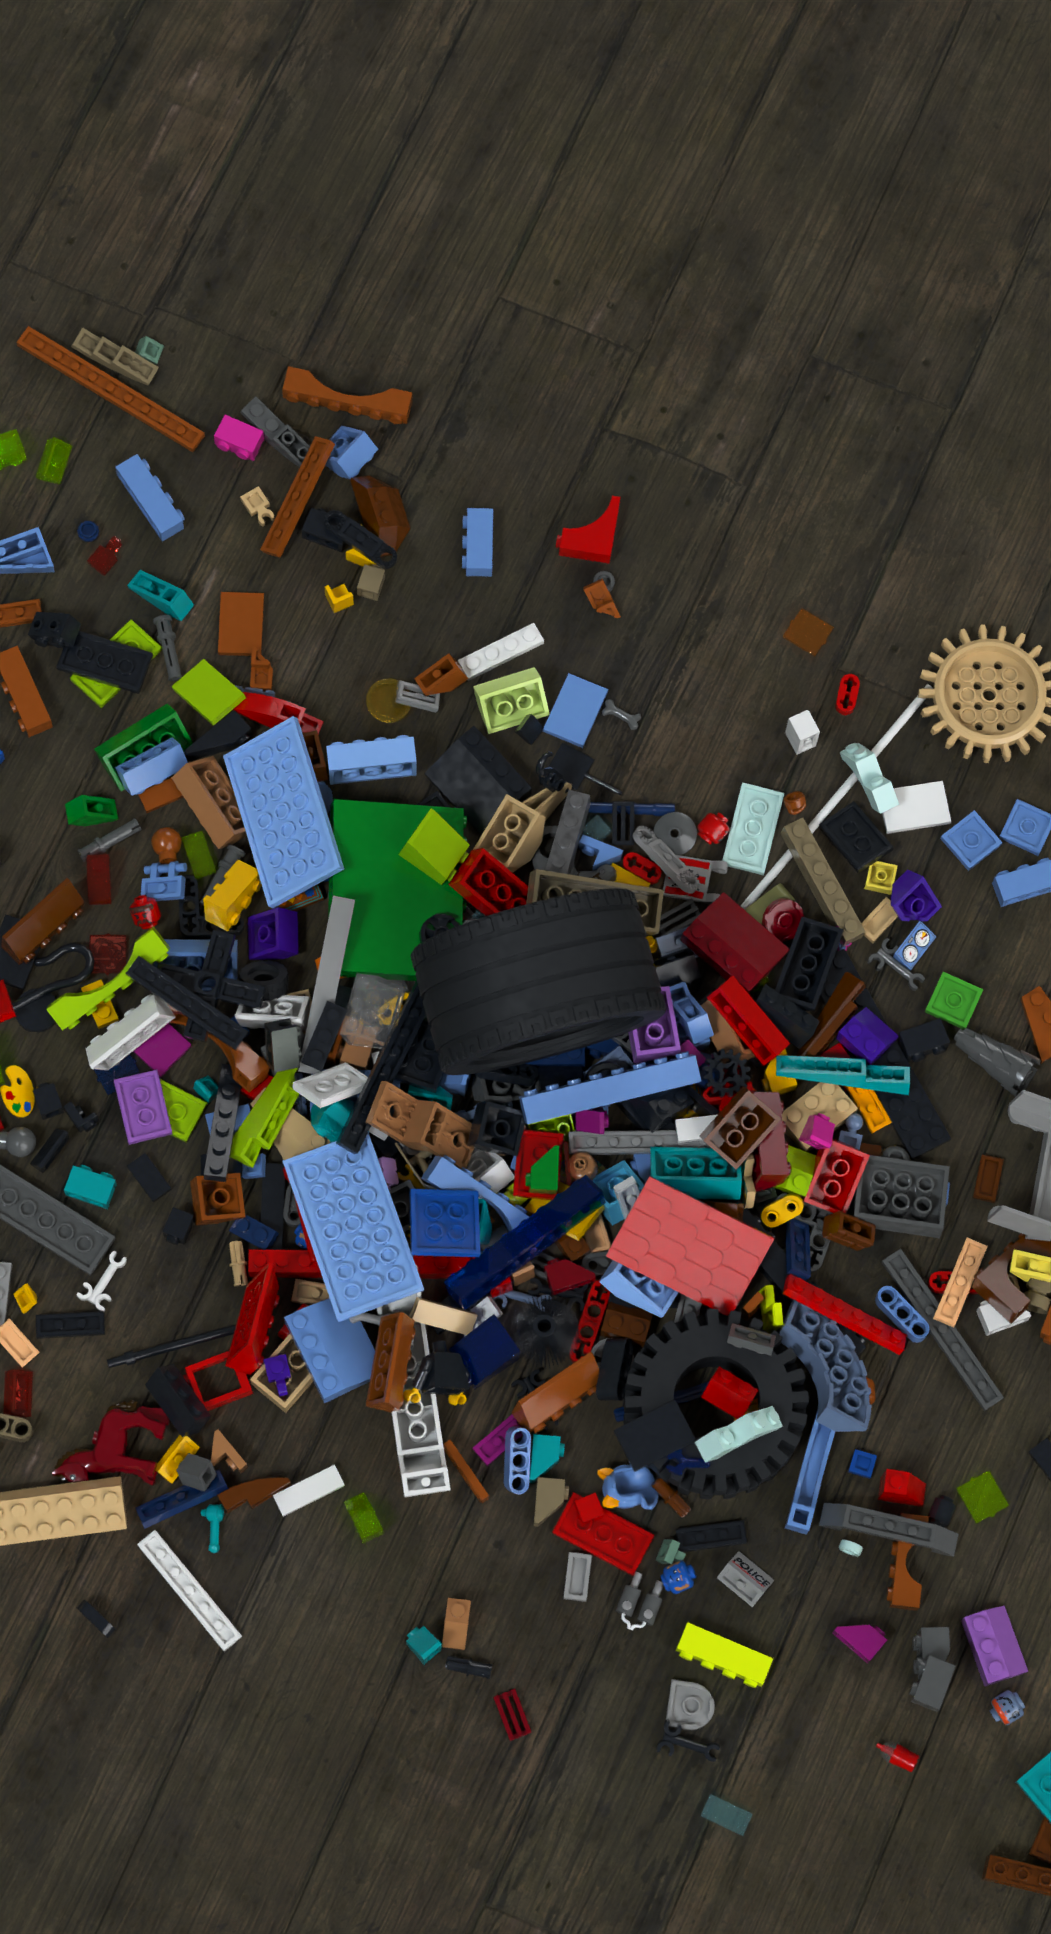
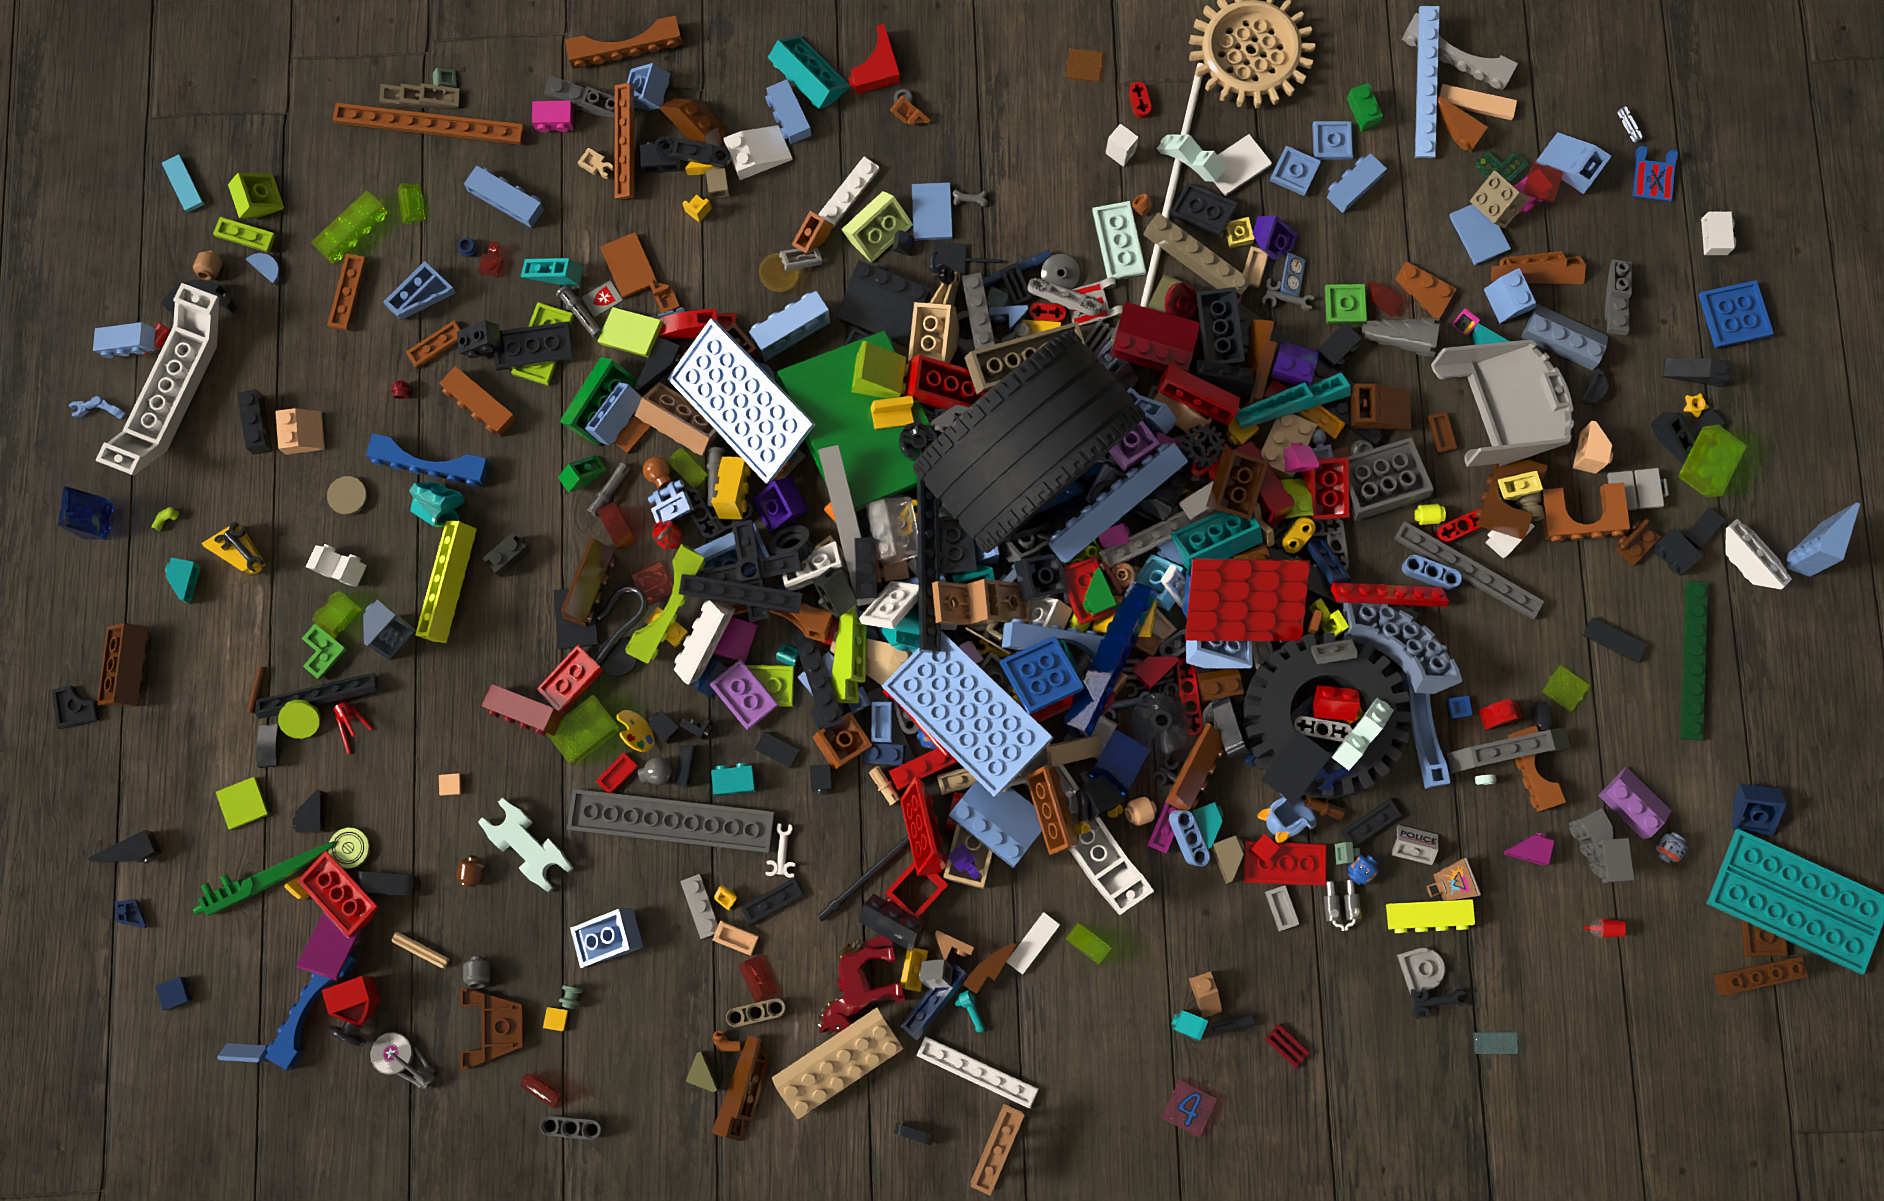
camera: 20 degrees left, 5 degrees up
dark orange tile [443,1440,489,1503] -> none
red head [697,812,730,845] -> none
reddish brown brick [822,1211,876,1251] -> none
light nougat tile [933,1237,988,1328] -> none
none -> light grey sticker [582,280,622,317]
none -> white slope [723,125,793,180]
none -> teal slope [768,35,850,108]
none -> yellow panel [871,396,914,430]
none -> medium blue tile [871,702,892,743]
none -> medium nougat fence [970,1104,1024,1196]
none -> light nougat head [1125,797,1157,826]
none -> clear pink tile [1161,1080,1217,1137]
none -> light grey beam [1292,716,1352,743]
none -> reddish brown slope [1351,383,1411,429]
none -> clear red slope [1368,280,1403,316]
none -> neon yellow brick [1414,504,1446,525]
none -> medium nougat torso [1426,858,1481,901]

